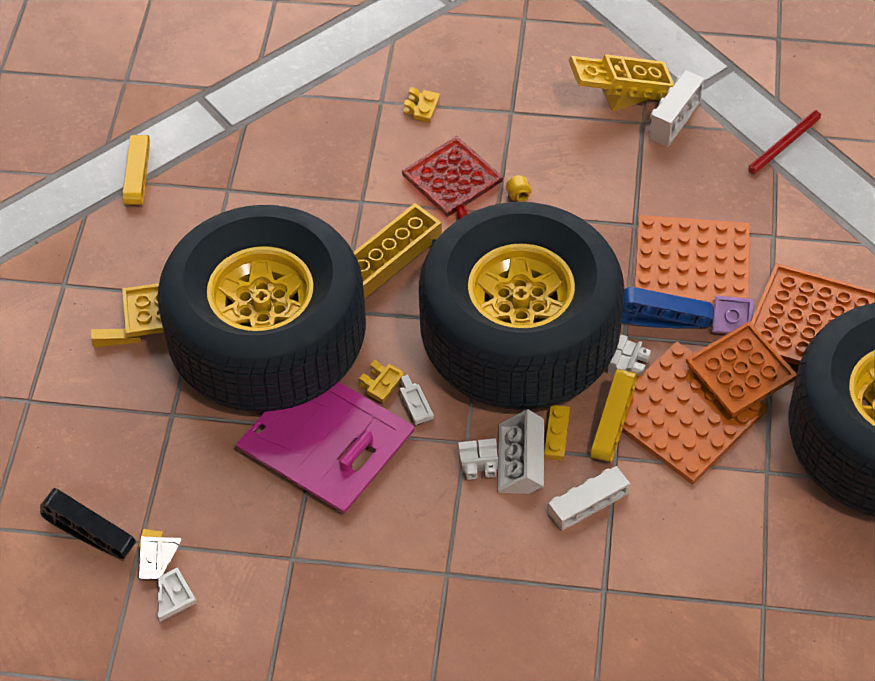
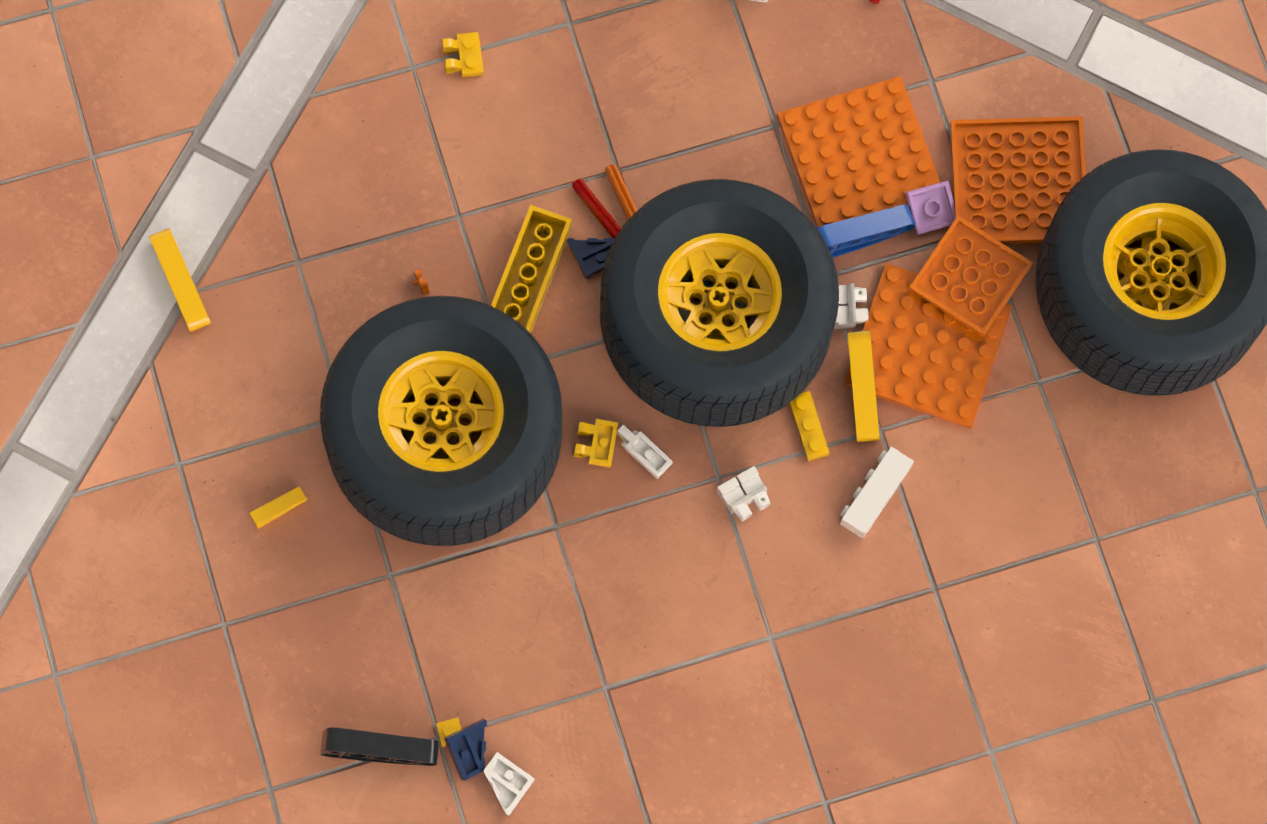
camera: 30 degrees left, 20 degrees up
yellow plate [122,283,164,337] -> none
dark pink door [236,382,415,513] -> none
clear red plate [402,136,503,217] -> none
white slope [498,409,544,494] -> none
yellow head [505,175,532,202] -> none

